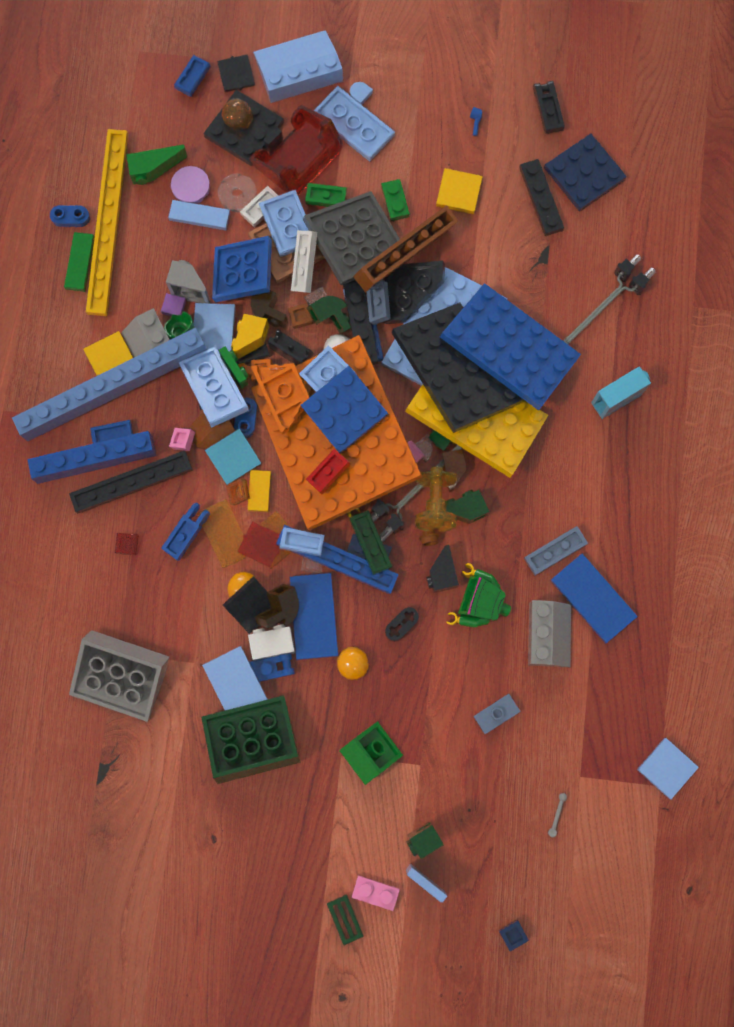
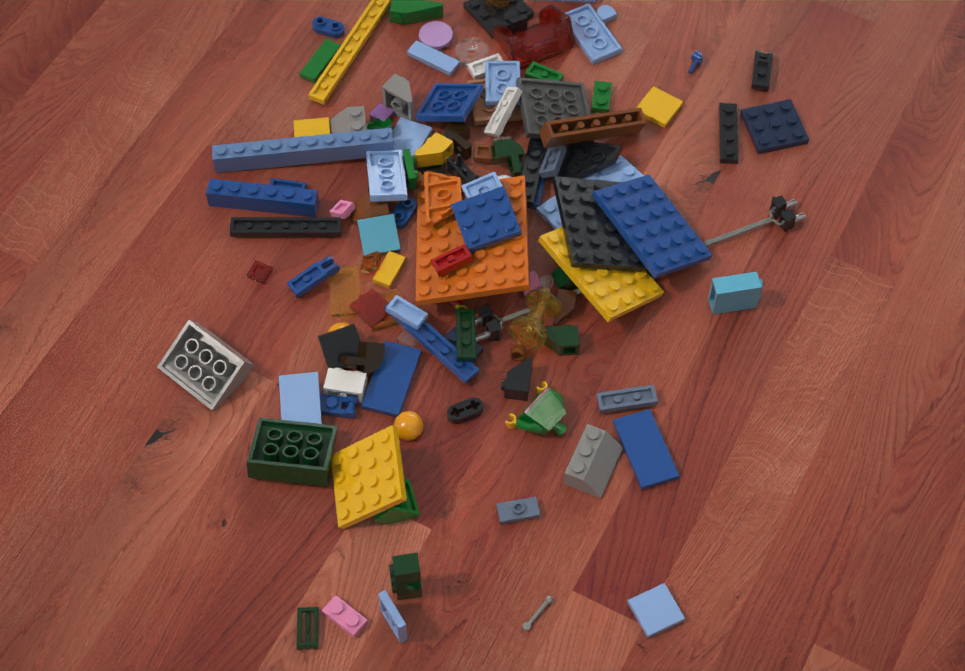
camera: 20 degrees right, 20 degrees down
none -> yellow plate [332,425,407,529]

